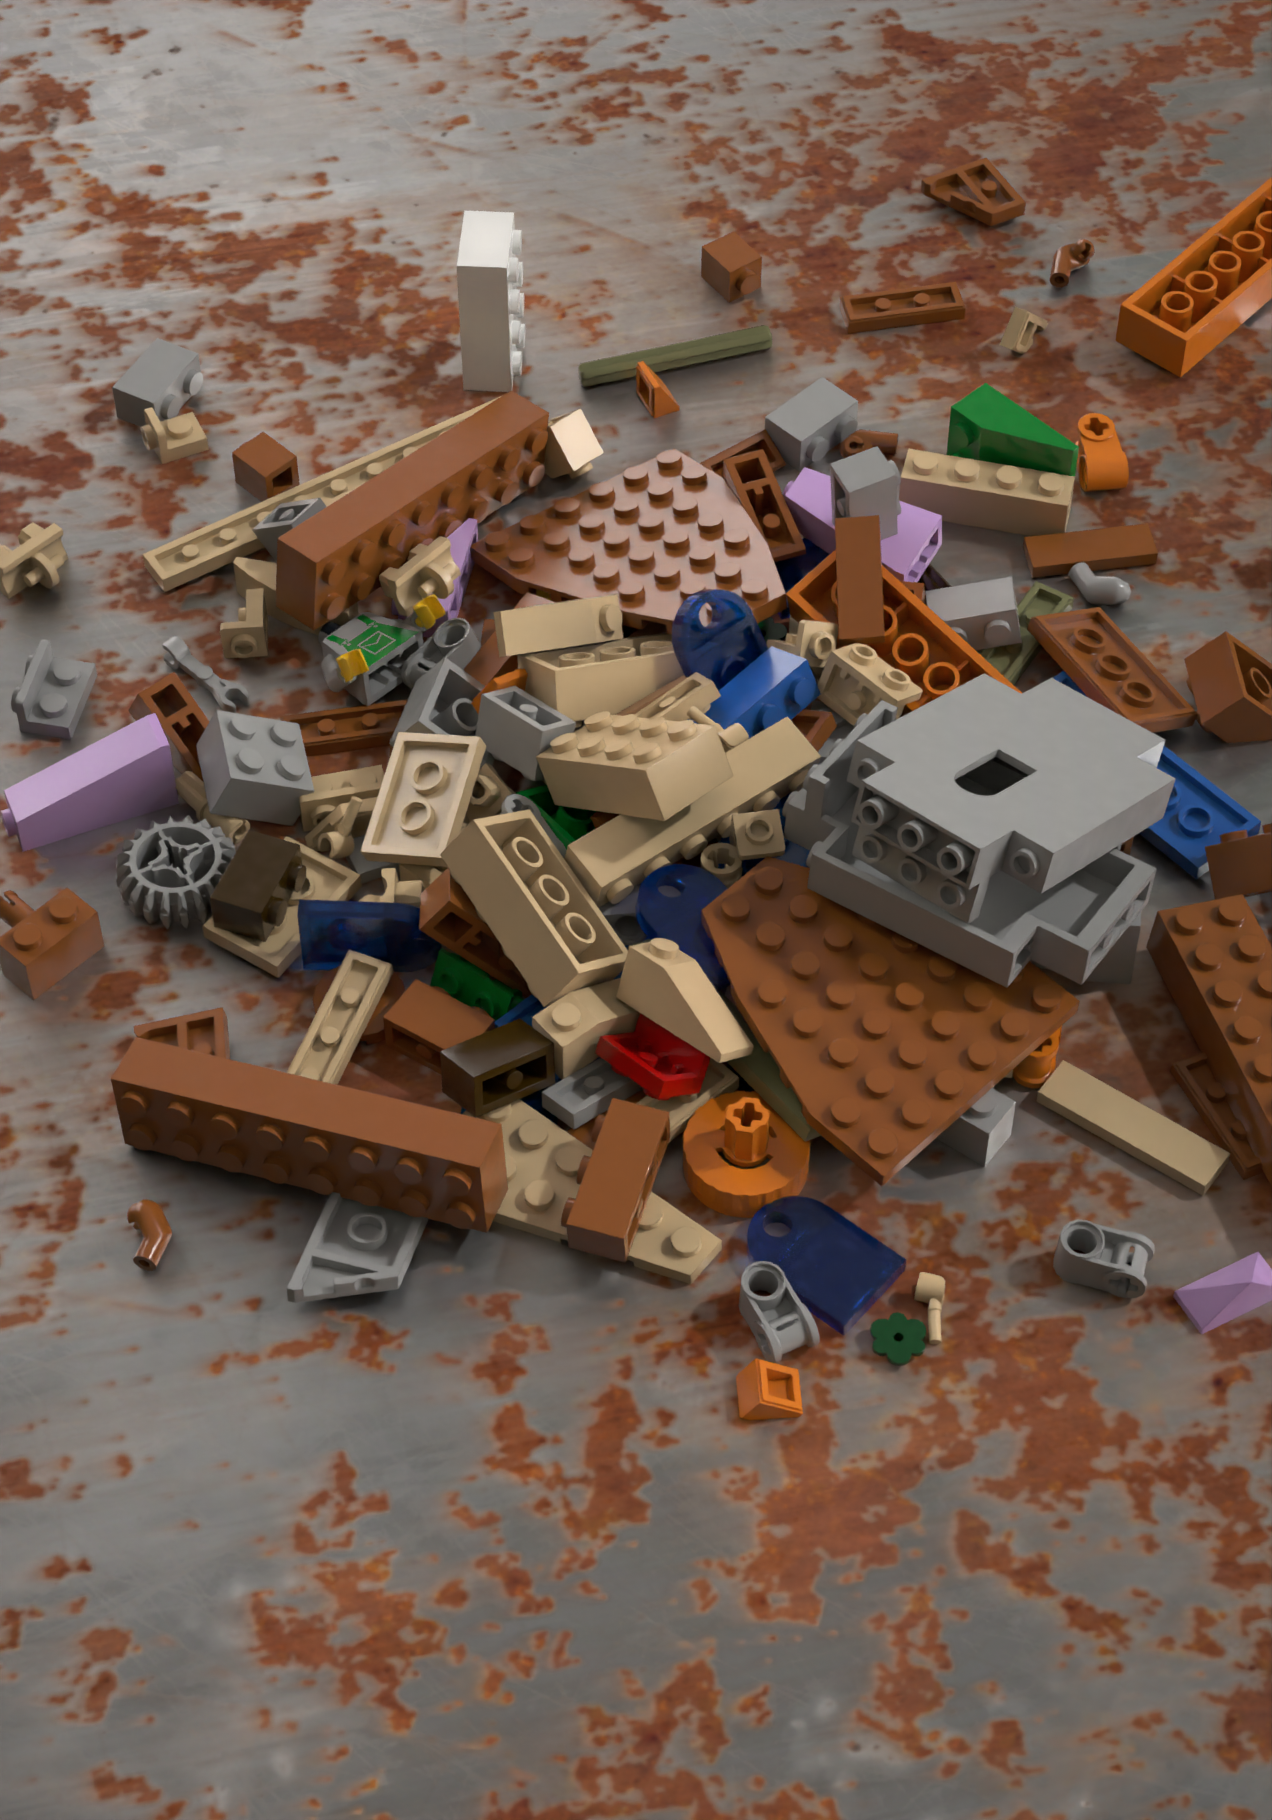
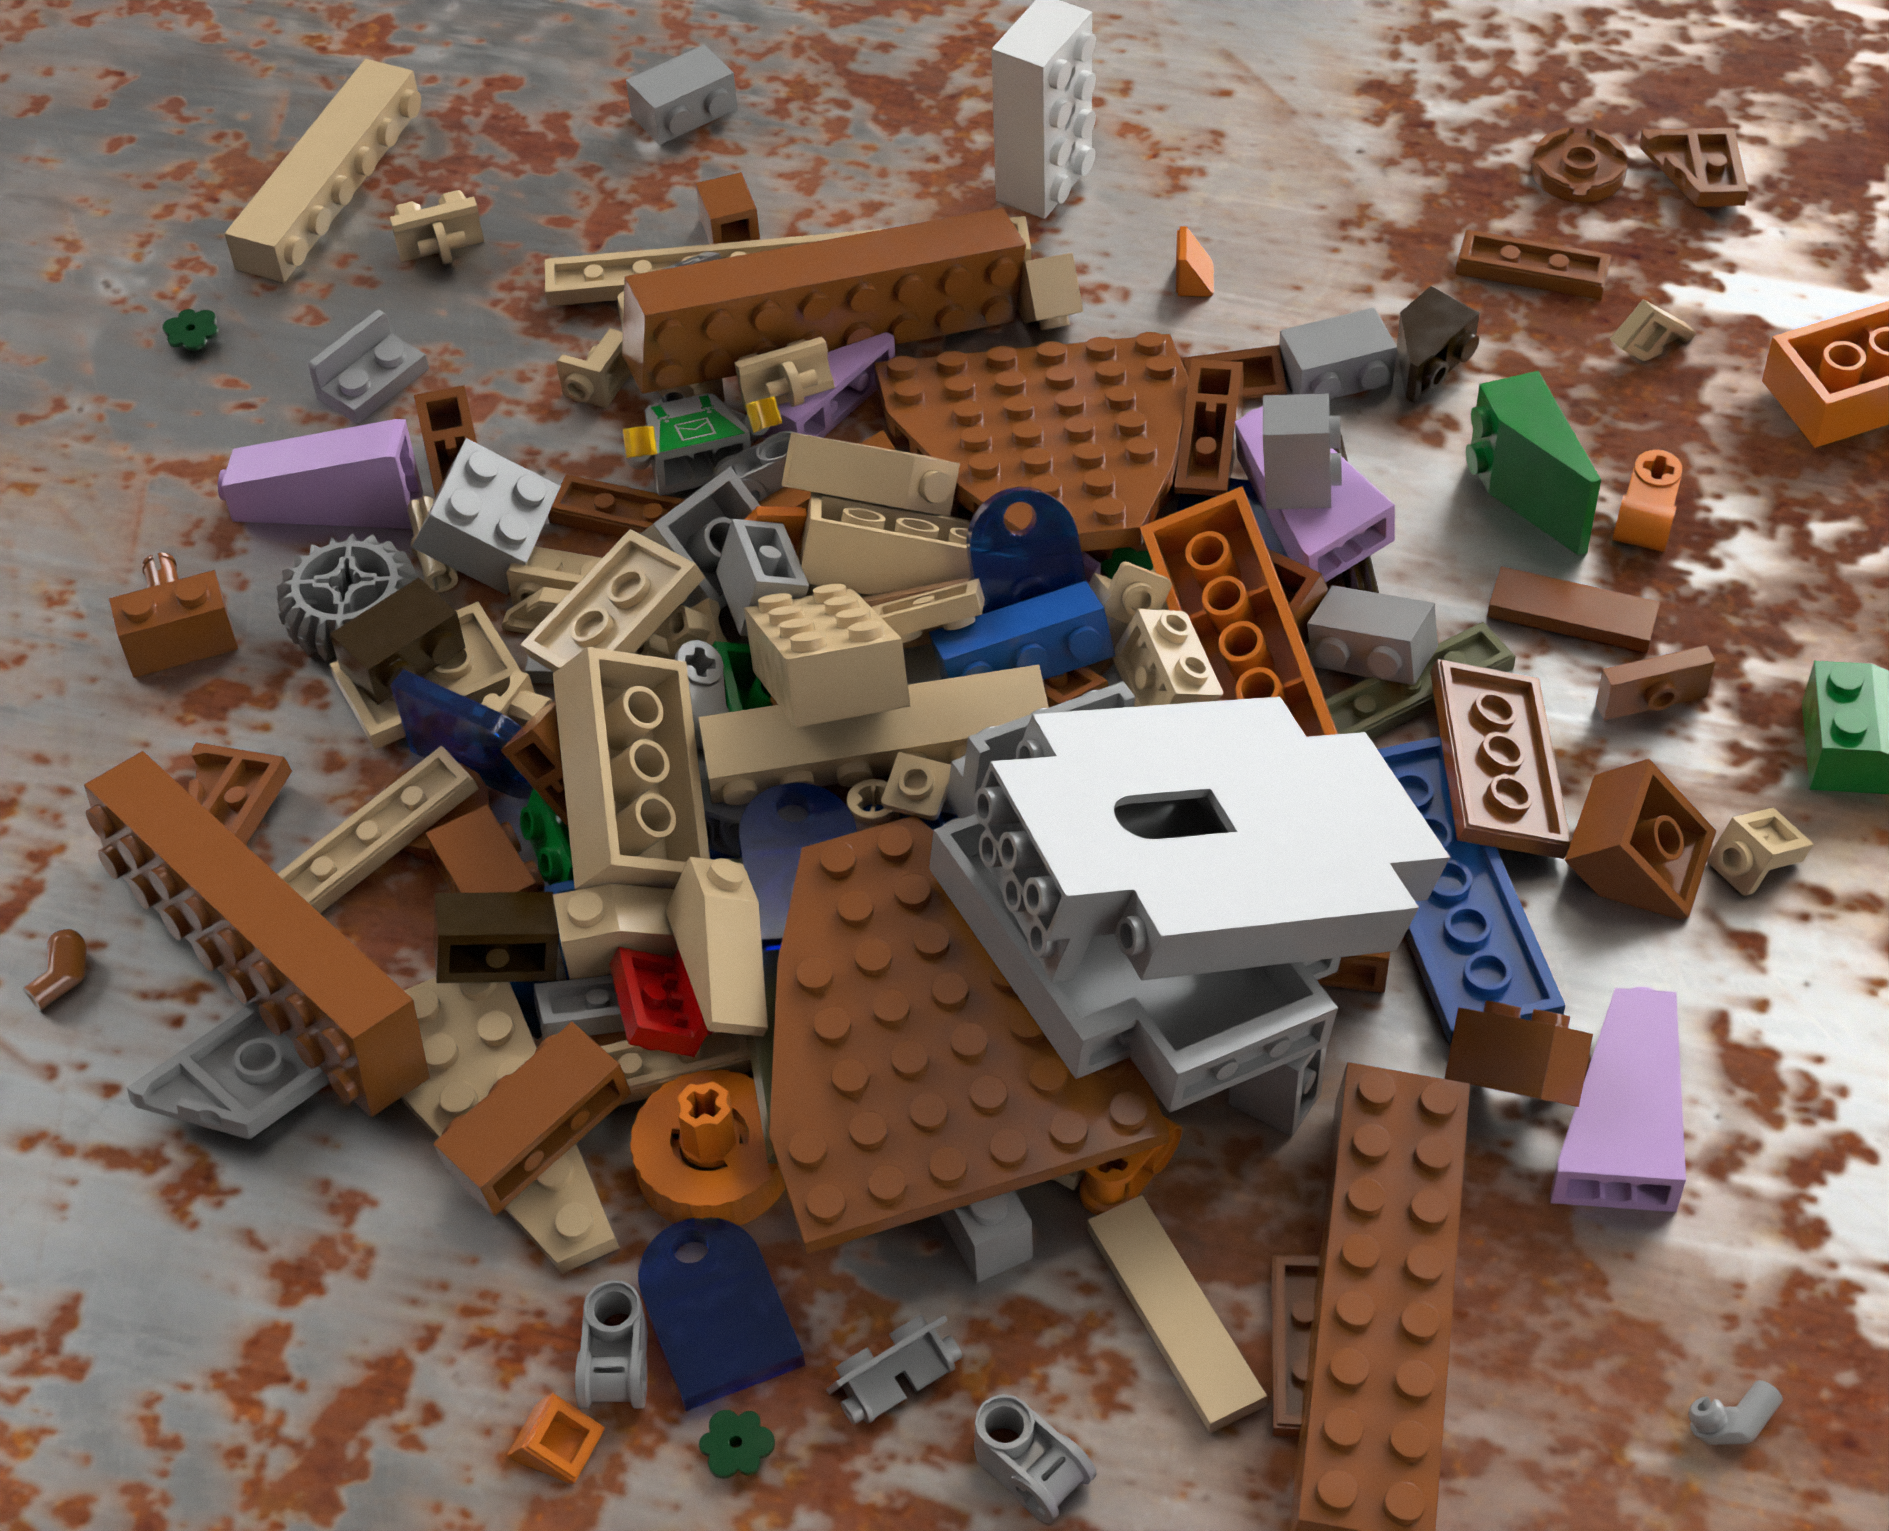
camera: 30 degrees right, 0 degrees up
tan bracket [140,407,209,464] -> none
light grey piece [162,636,250,713] -> none
tan hand [318,796,363,859] -> none
olive axle [578,325,772,387] -> none
tan hand [687,706,749,753] -> none
dark orange brick [701,231,762,303] -> none
dark orange tile [835,515,885,646] -> none
dark orange arm [840,429,898,458] -> none
tan brick [899,449,1075,536] -> none
tan hand [914,1272,945,1344] -> none
dark orange arm [1050,239,1095,288] -> none
light grey arm [1069,562,1131,605] -> none
none -> light grey hinge [826,1314,962,1425]
none -> dark brown slope [1397,286,1480,403]
none -> dark orange tile [1531,127,1628,203]
none -> dark orange plate [1595,645,1716,721]

